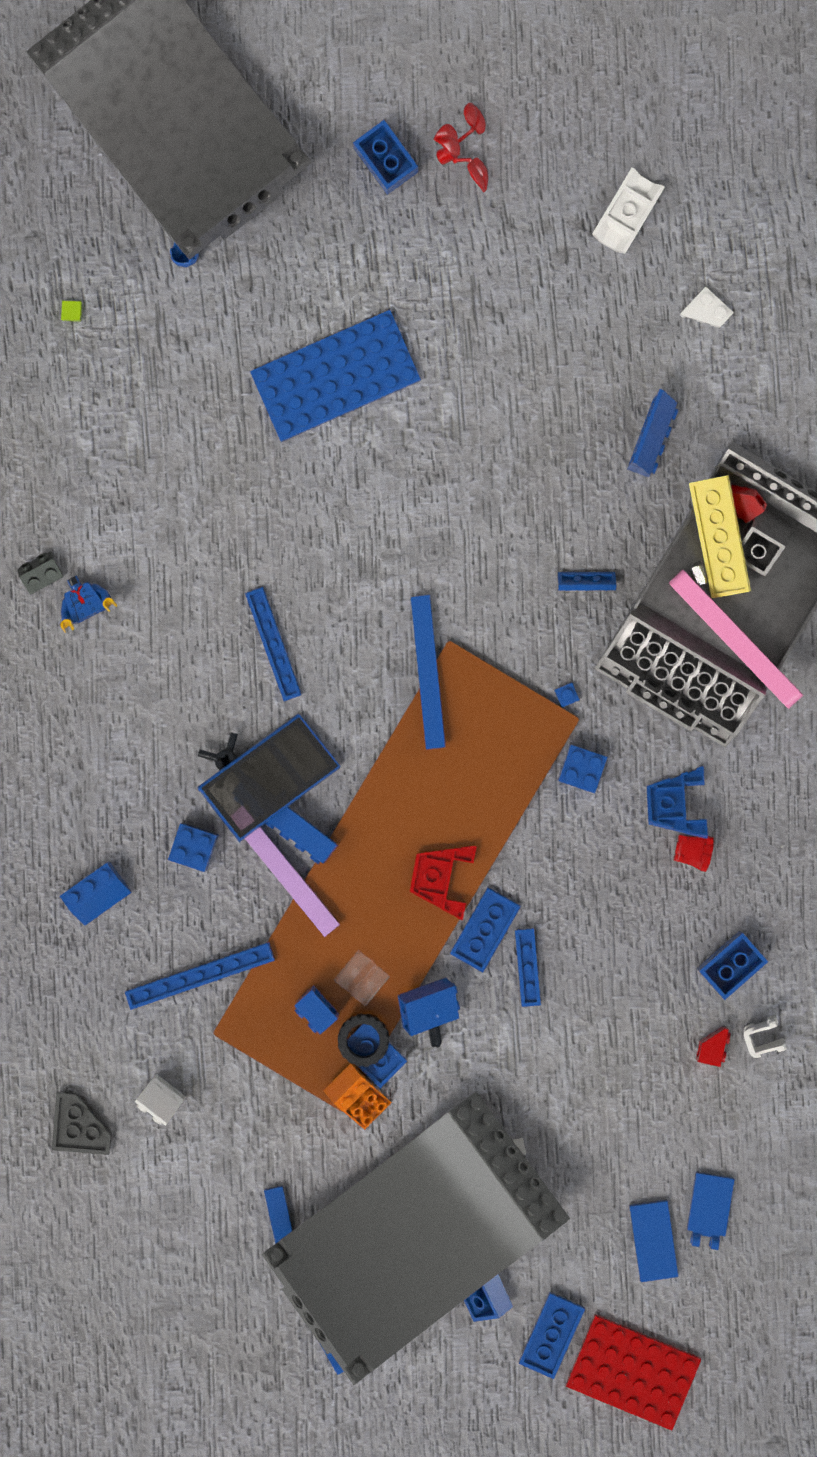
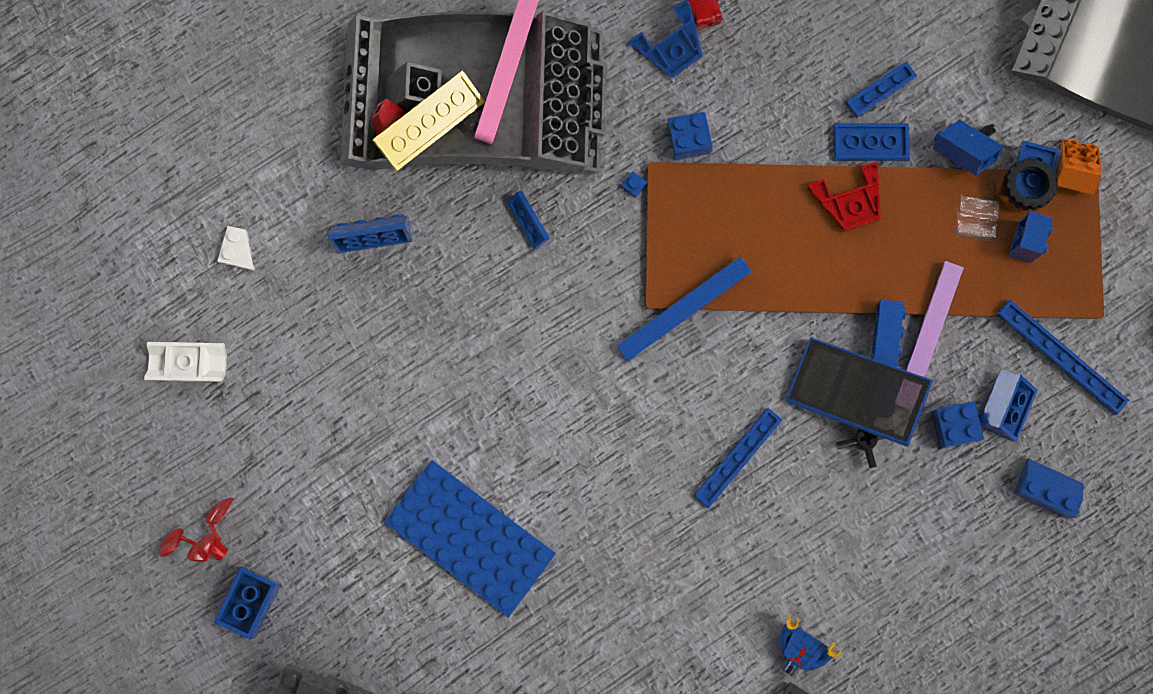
camera: 120 degrees left, 10 degrees down
none -> blue slope [980,370,1038,442]

